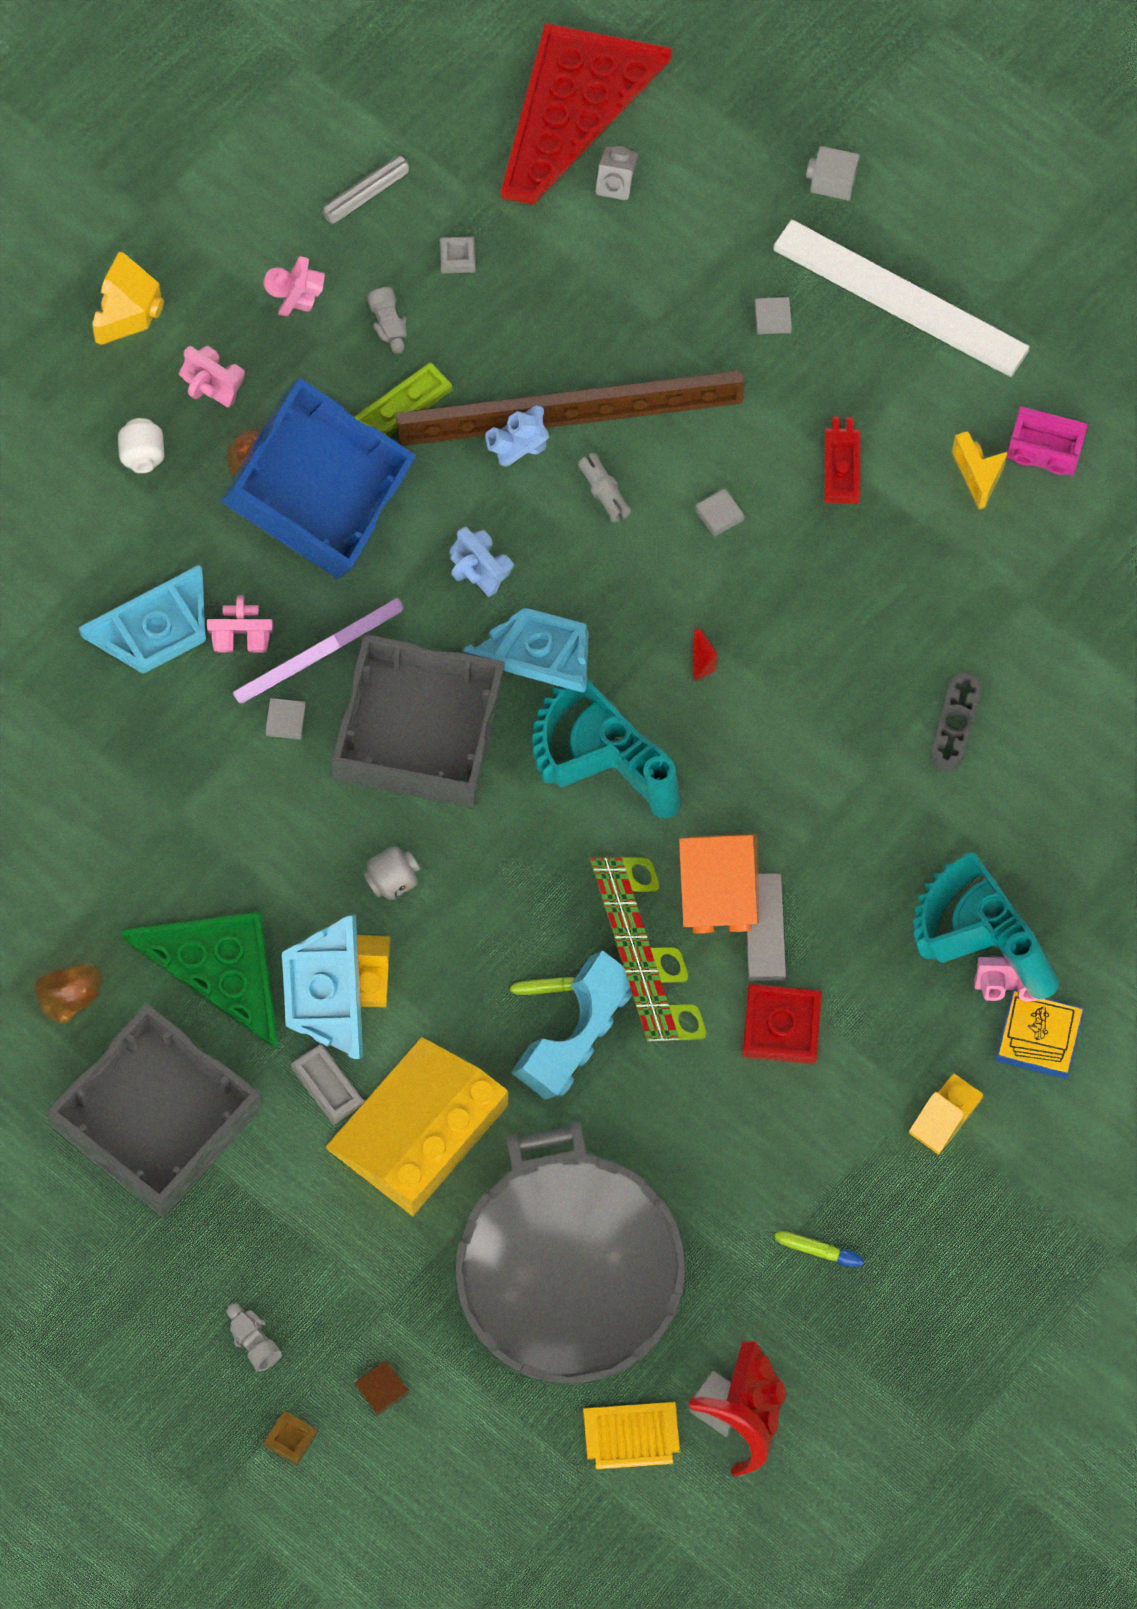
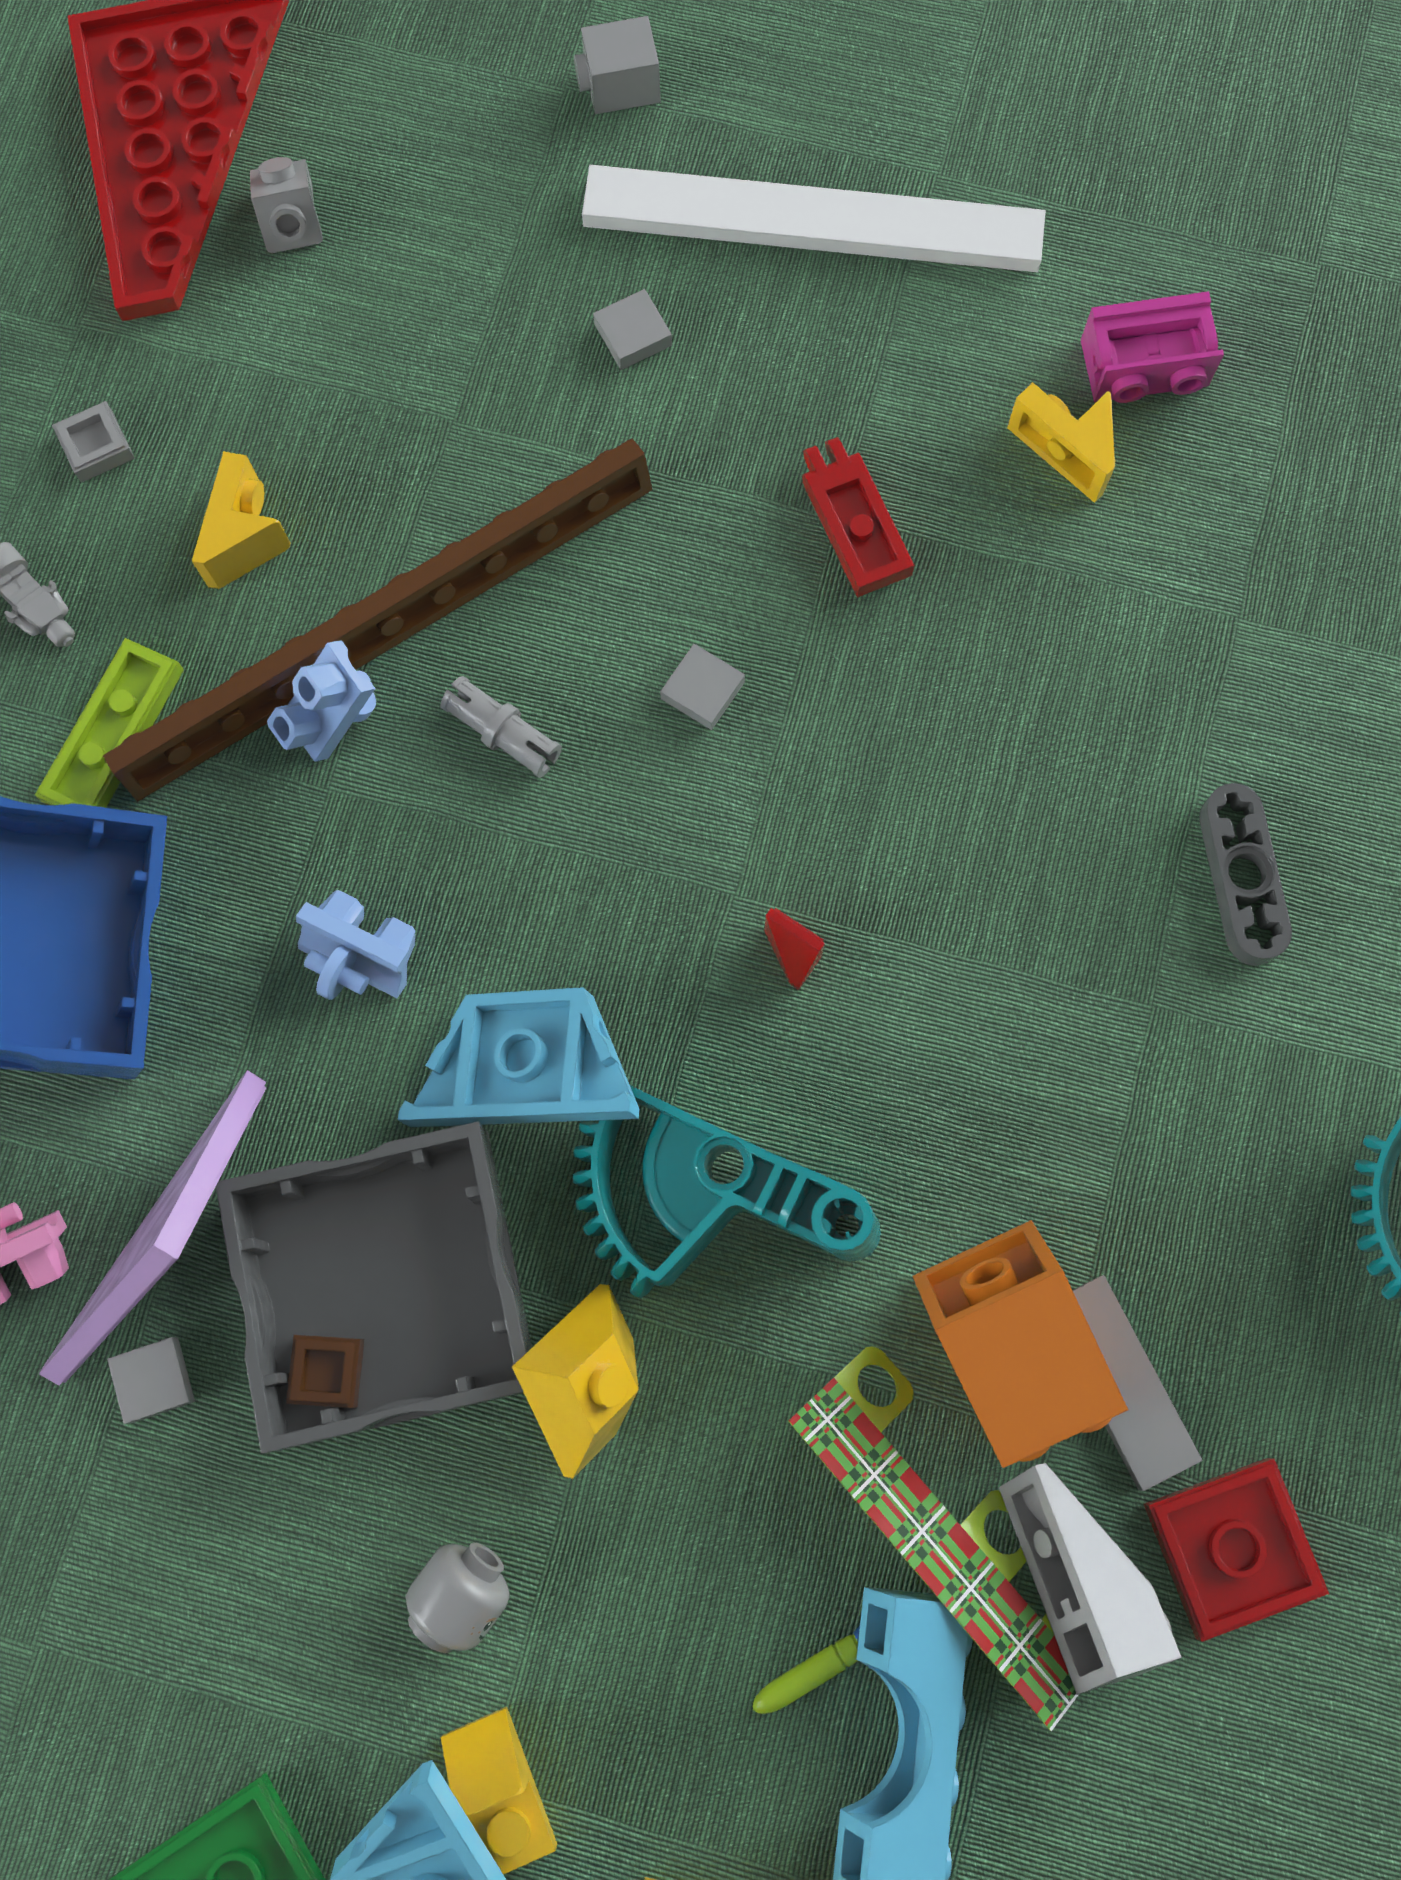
camera: 20 degrees left, 10 degrees up
none -> yellow slope [192,451,291,589]
none -> reddish brown tile [286,1335,365,1408]
none -> yellow slope [512,1284,639,1479]
none -> slope [999,1463,1182,1695]

